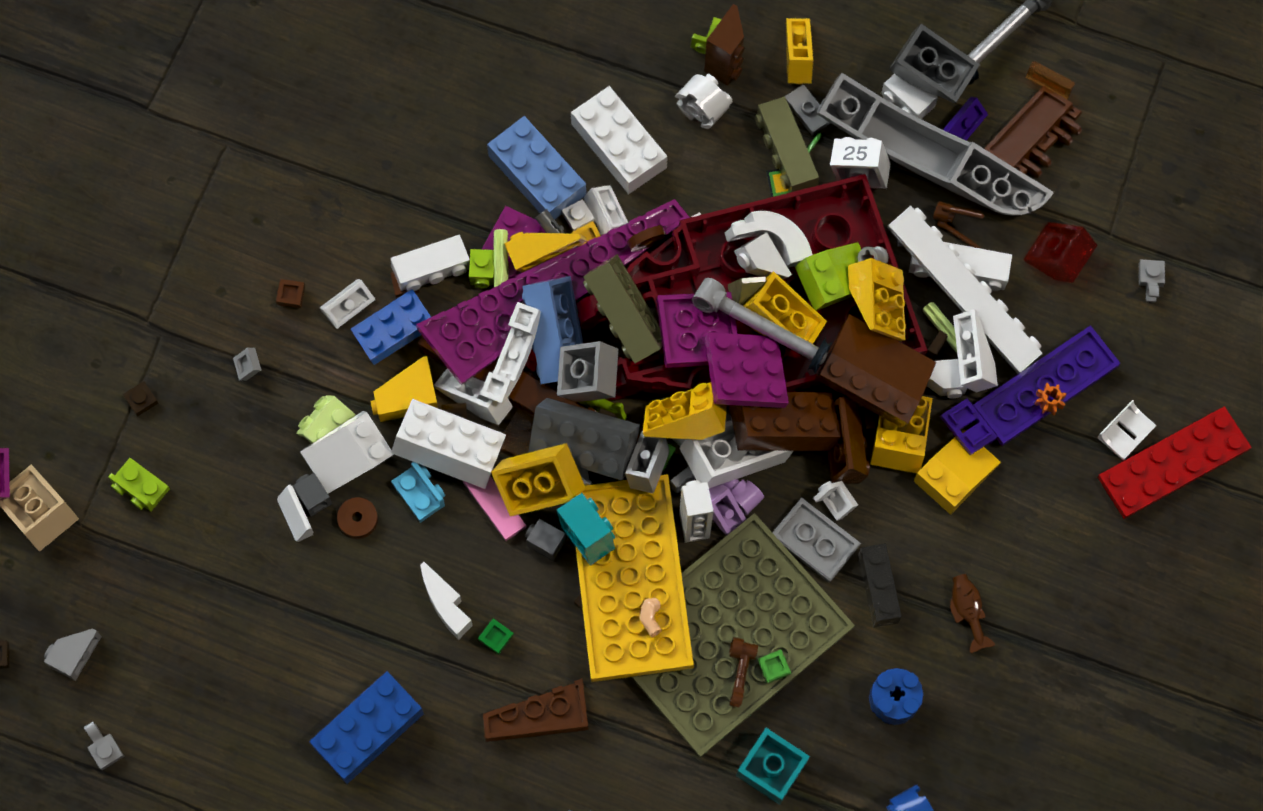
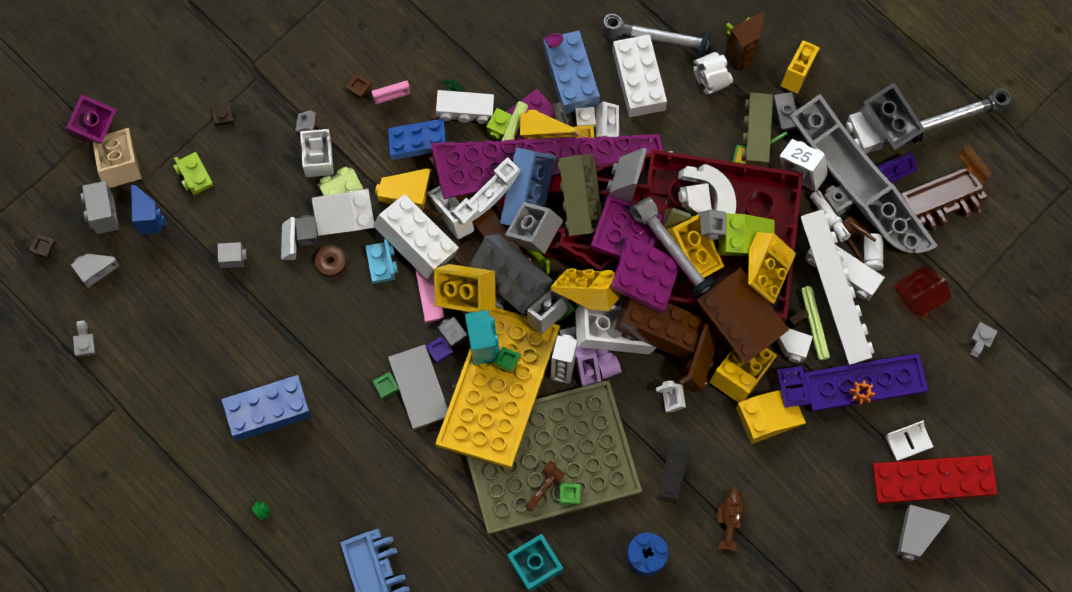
camera: 25 degrees right, 0 degrees up
white slope [320,279,376,329] -> none
white slope [420,562,473,640] -> none
reddish brown wing [483,678,588,742] -> none
reddish brown piece [627,225,667,252] -> none
light nougat arm [639,598,662,637] -> none
light grey tile [772,497,861,583] -> none
light grey bush [858,246,889,264] -> none
white slope [953,309,998,392] -> none
none -> light grey brick [81,181,119,234]
none -> blue slope [131,185,165,235]
none -> light grey brick [218,242,247,268]
none -> white piece [300,129,334,177]
none -> bright pink tile [372,80,410,104]
none -> light grey tile [388,345,448,430]
none -> dark purple plate [426,336,453,363]
none -> dark green plant [443,78,465,92]
none -> green plate [494,347,521,373]
none -> magenta piece [545,33,564,48]
none -> piece [603,14,710,56]
none -> light grey slope [606,148,647,203]
none -> light grey brick [698,209,726,240]
none -> white pin [810,190,851,242]
none -> light grey brick [824,185,854,216]
none -> white piece [864,234,883,271]
none -> light grey slope [897,505,950,561]

